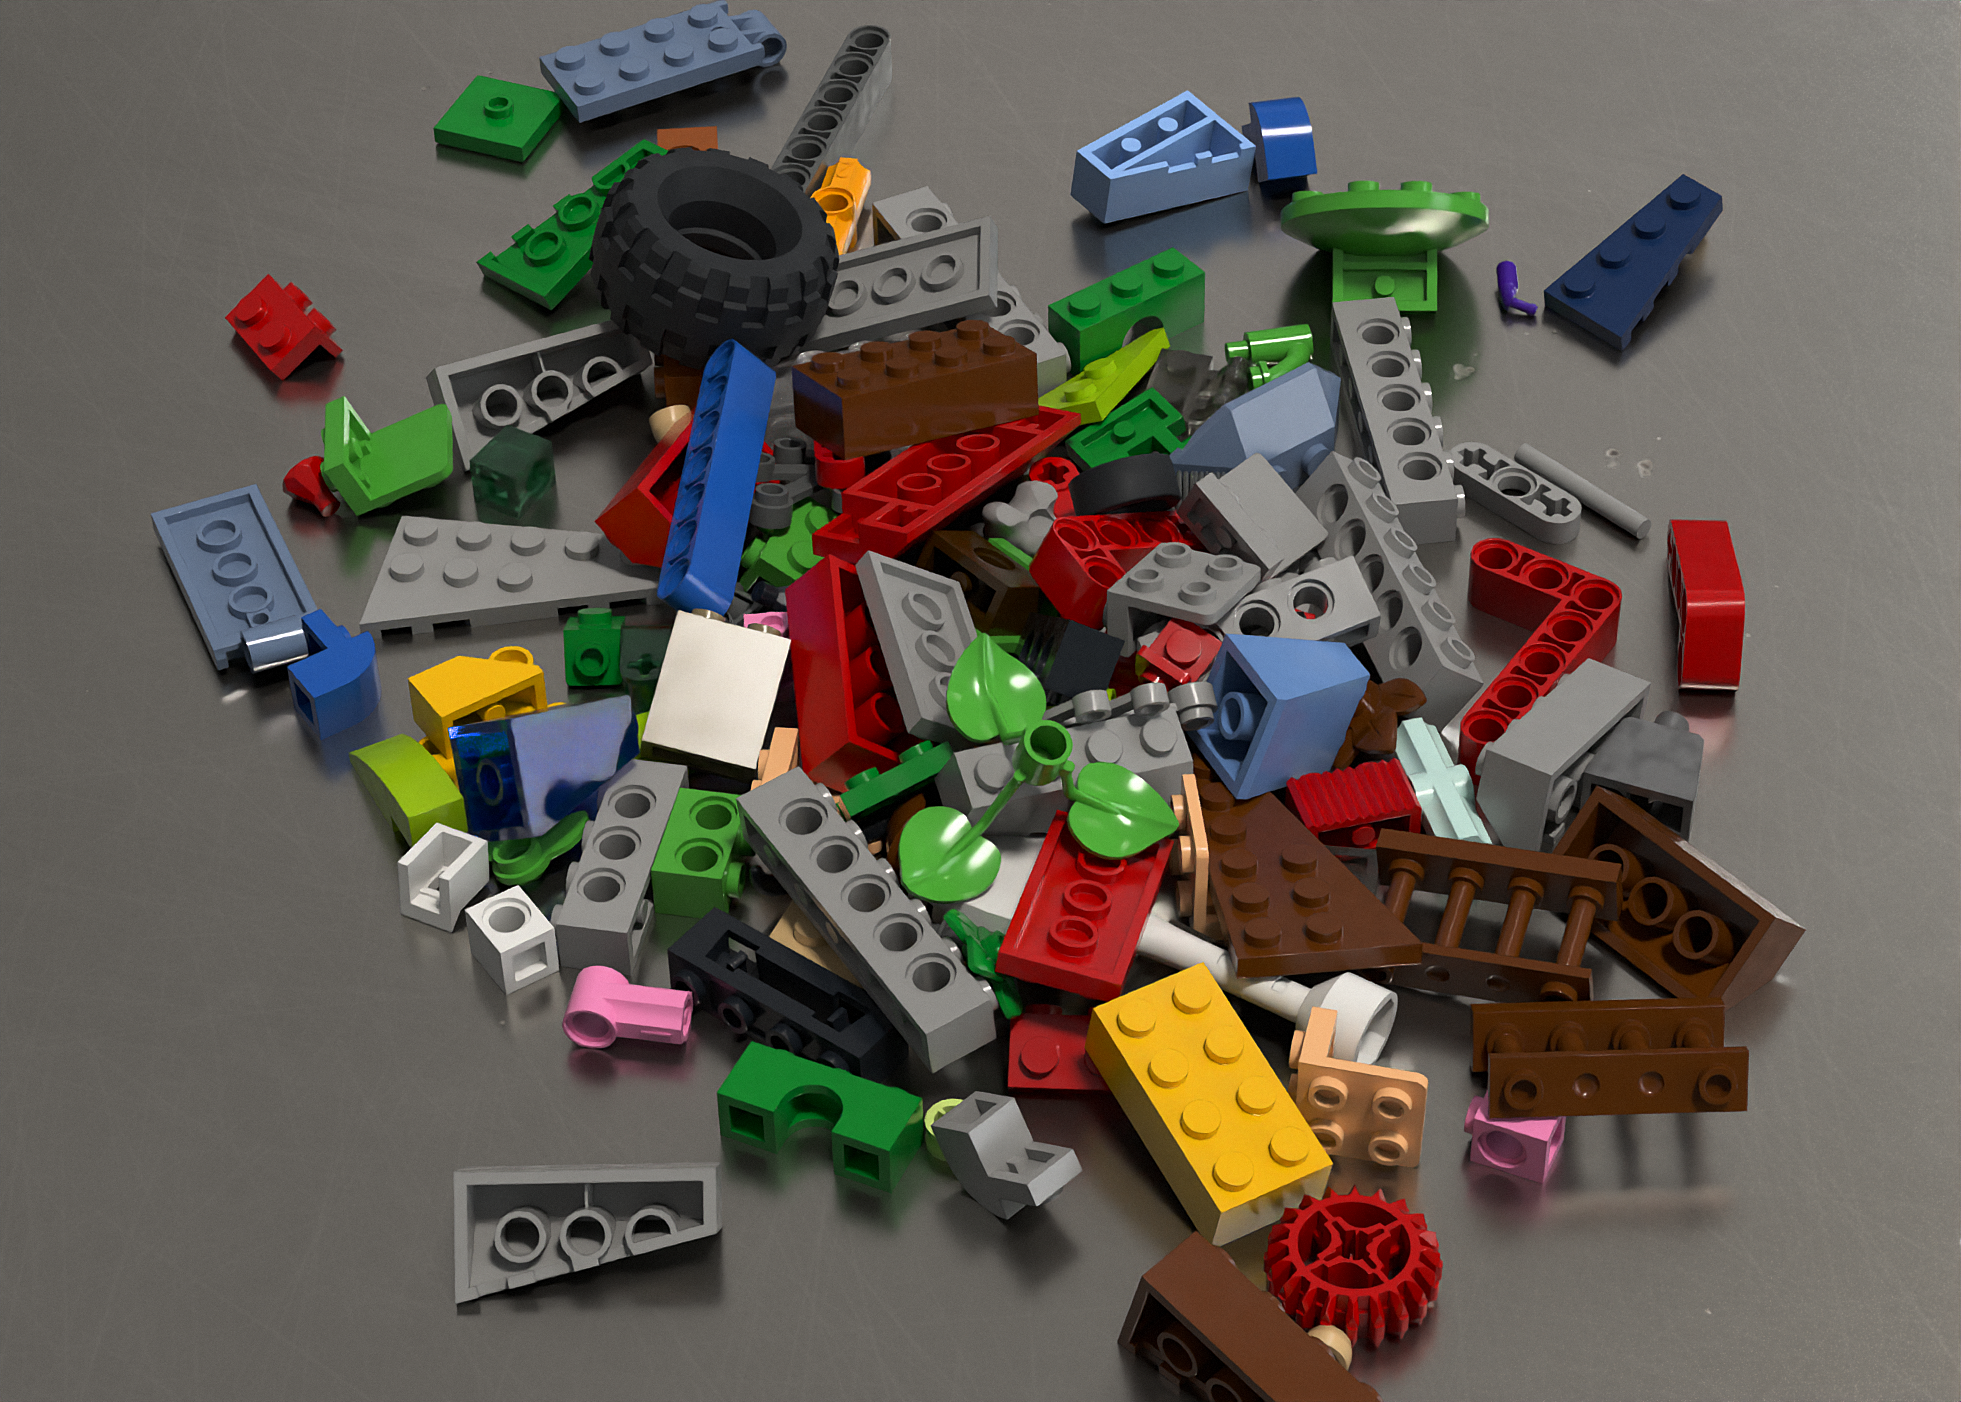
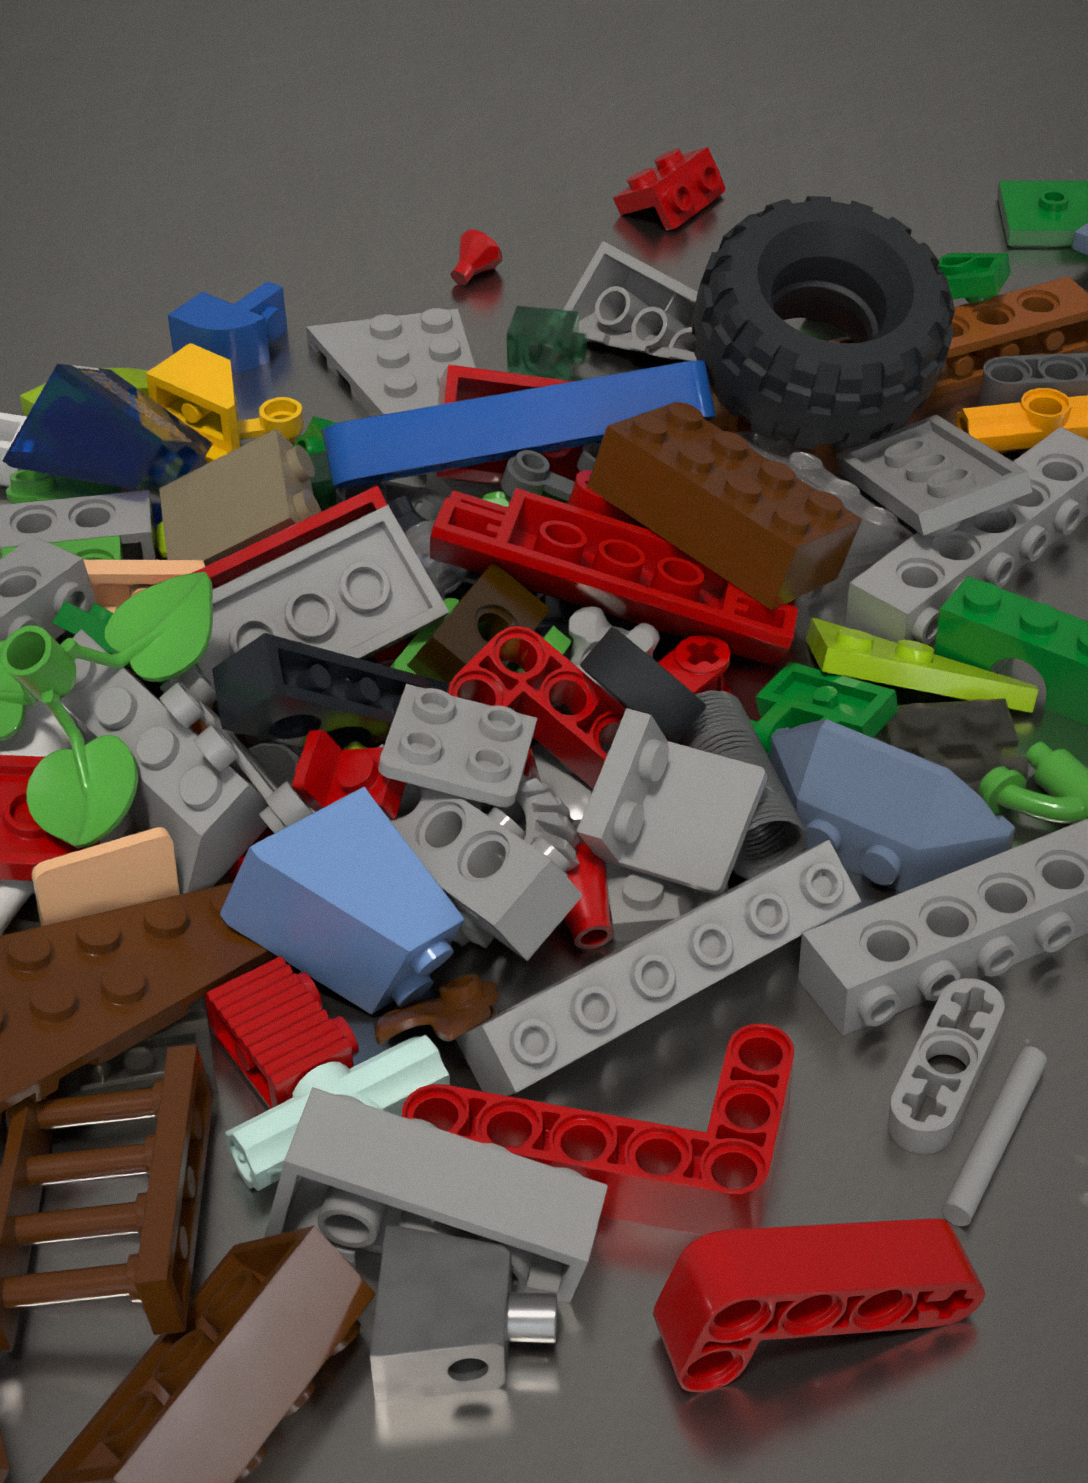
camera: 70 degrees right, 0 degrees up
sand blue hinge [151,484,318,674] -> none
bright green bracket [320,396,453,516] -> none

